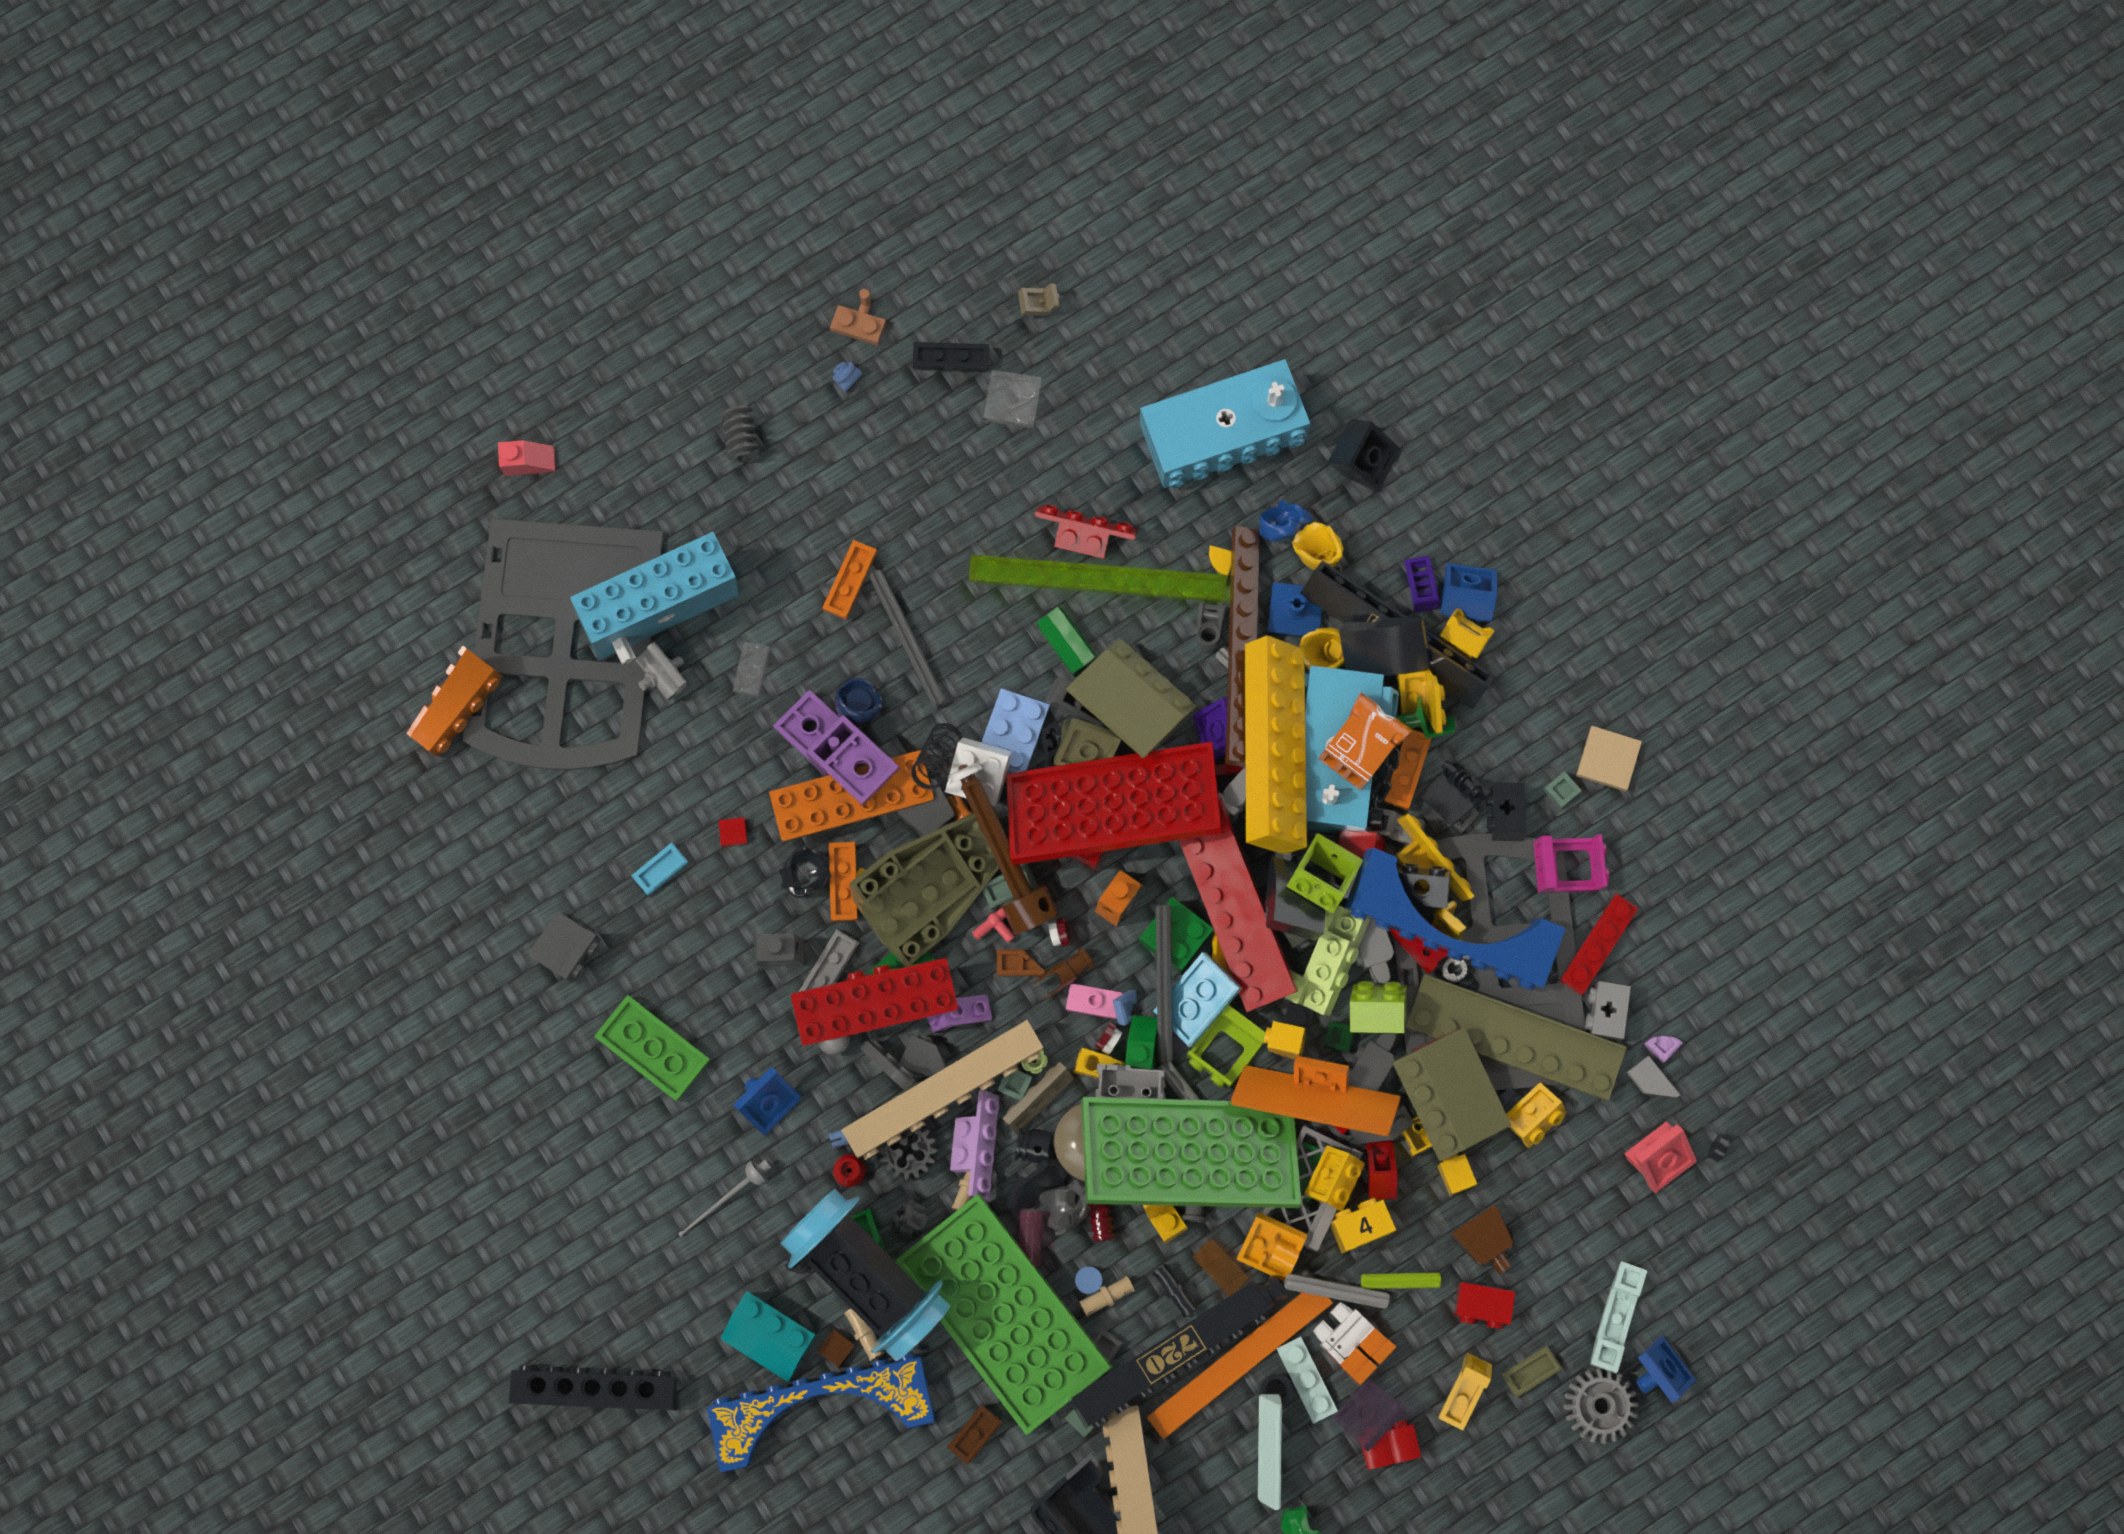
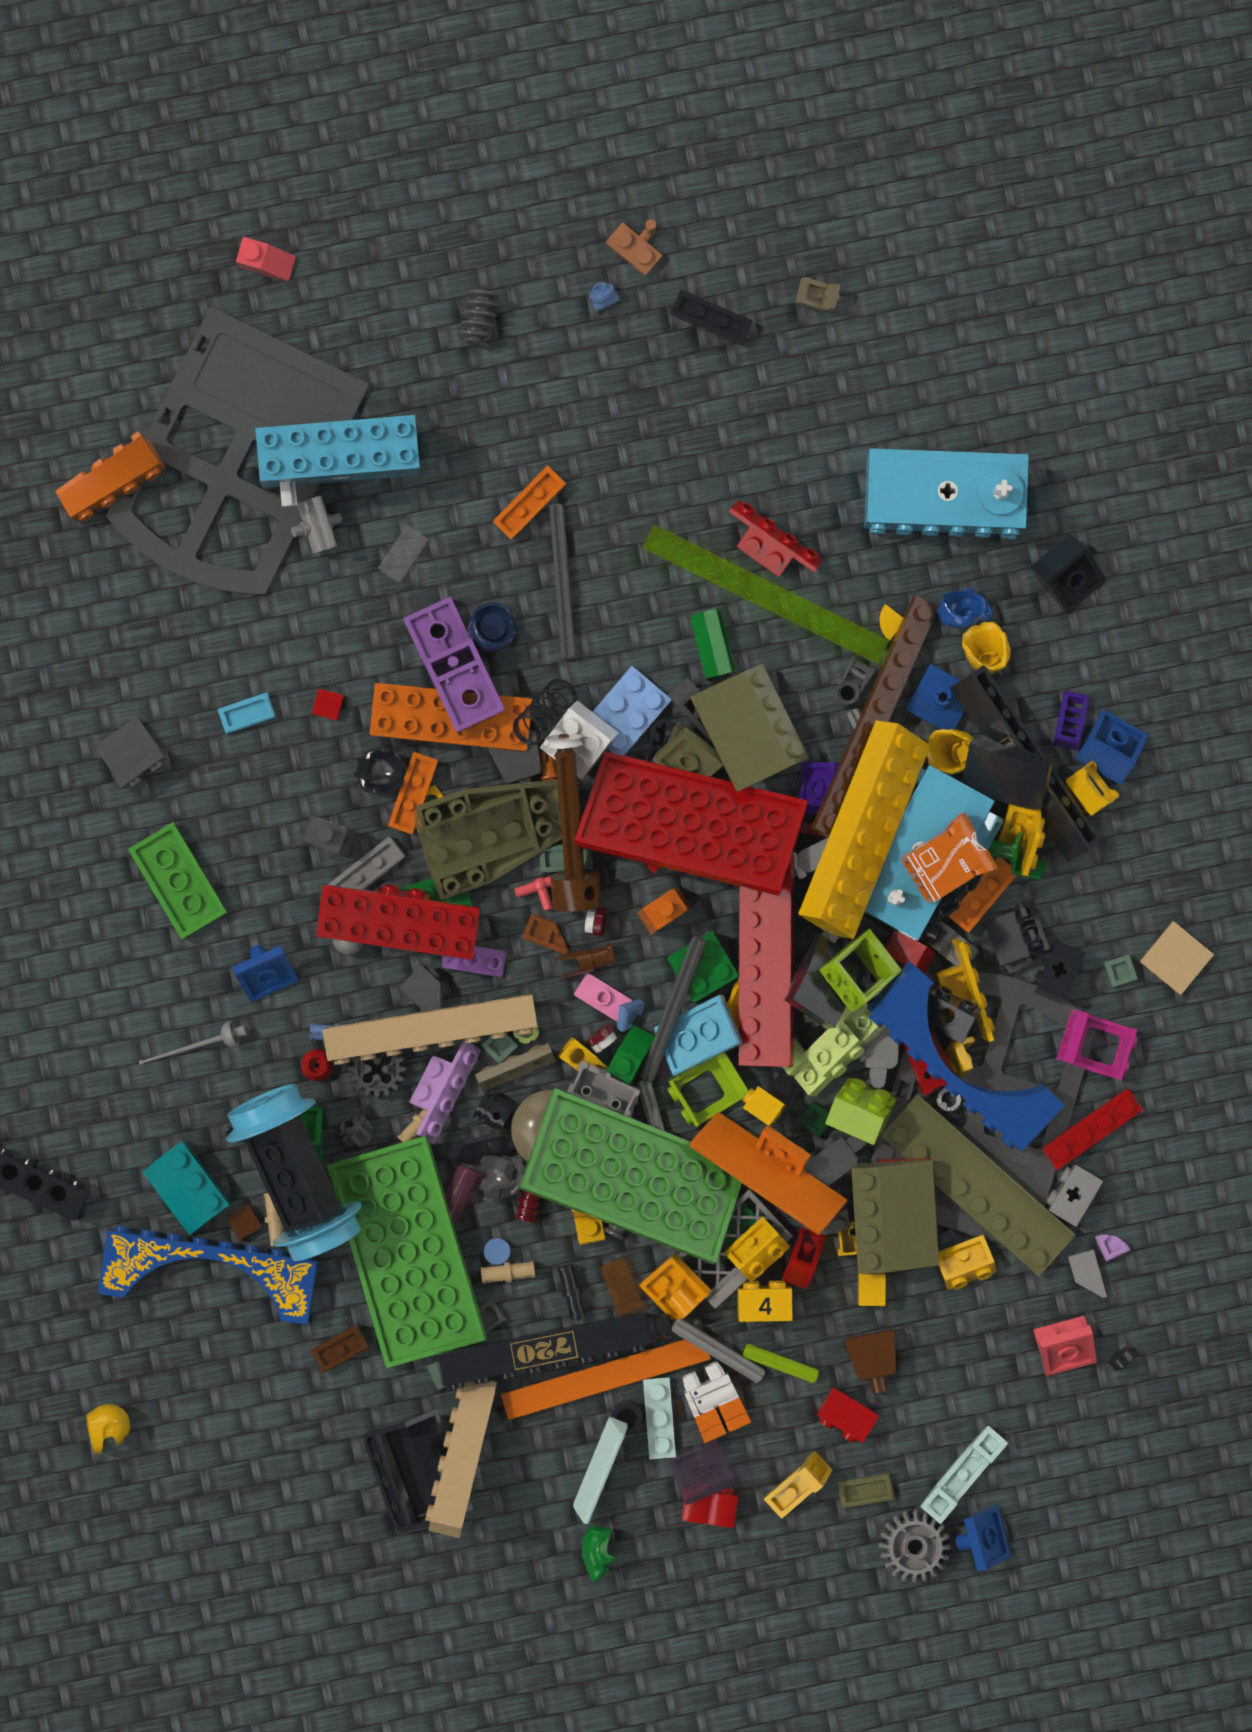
camera: 20 degrees right, 10 degrees up
dark grey plate [860,1040,914,1091] -> none
clear plate [983,370,1042,428] -> none

